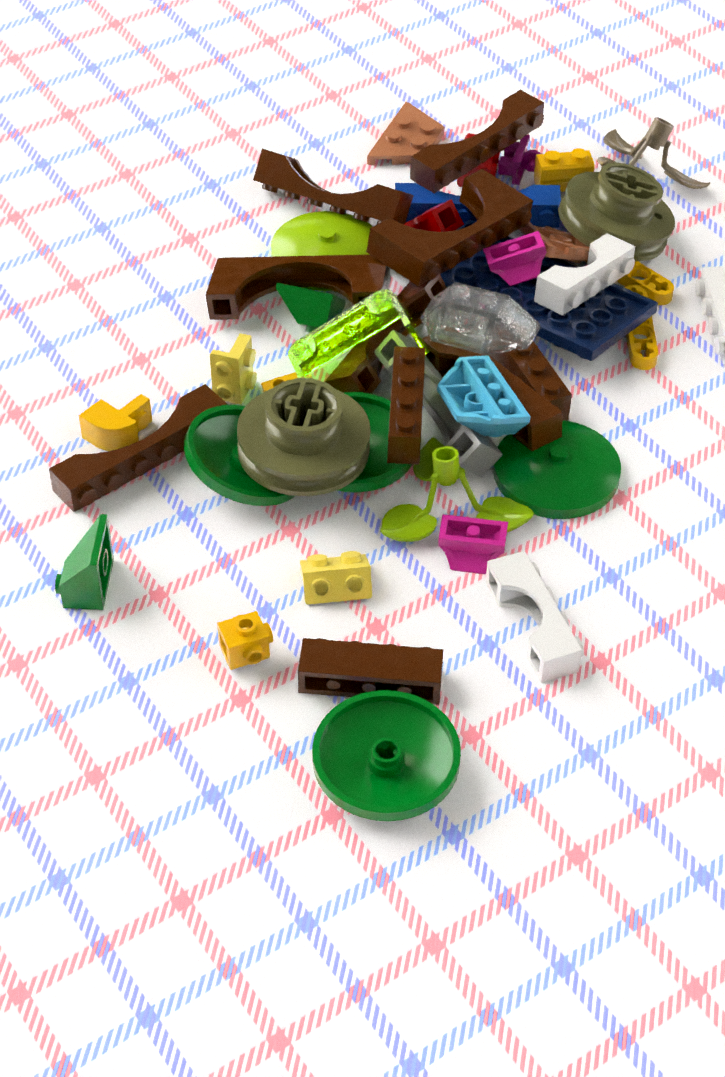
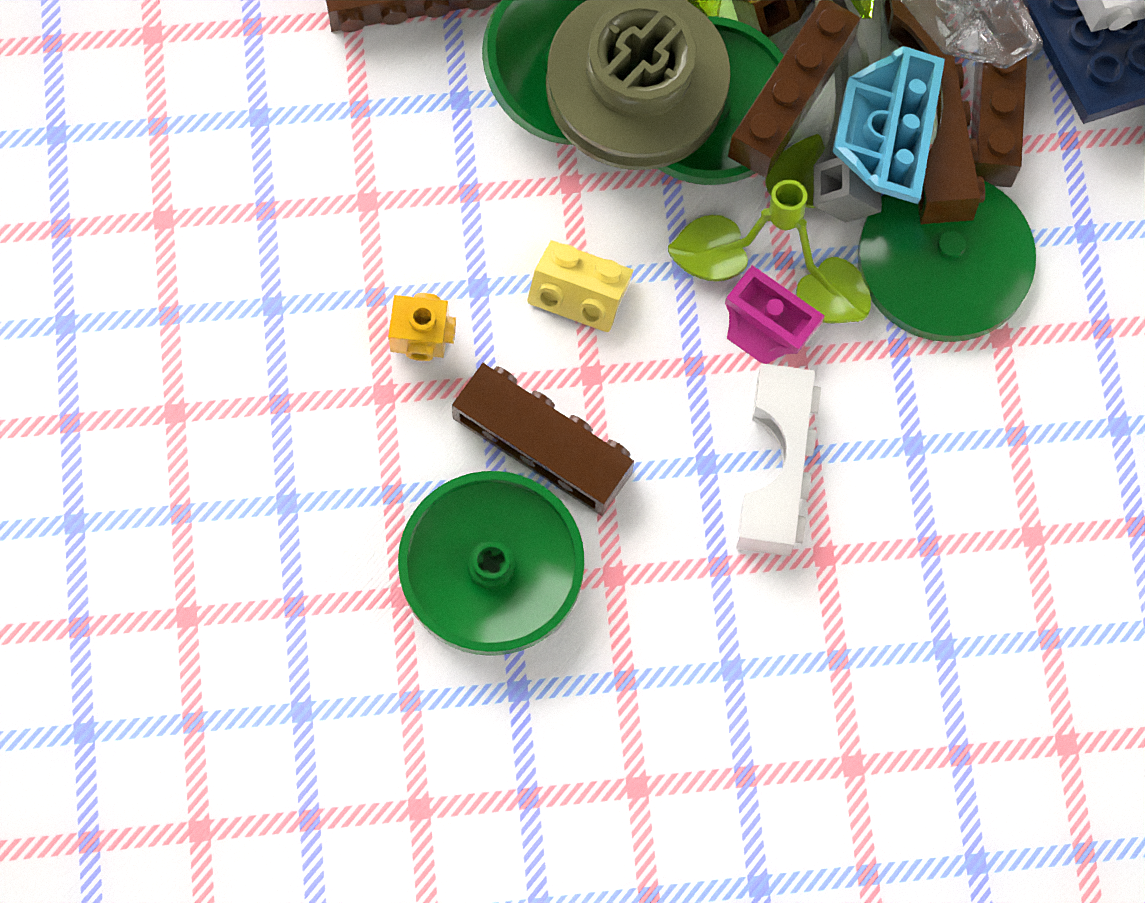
camera: 25 degrees right, 25 degrees up
green slope [55,514,114,610] -> none

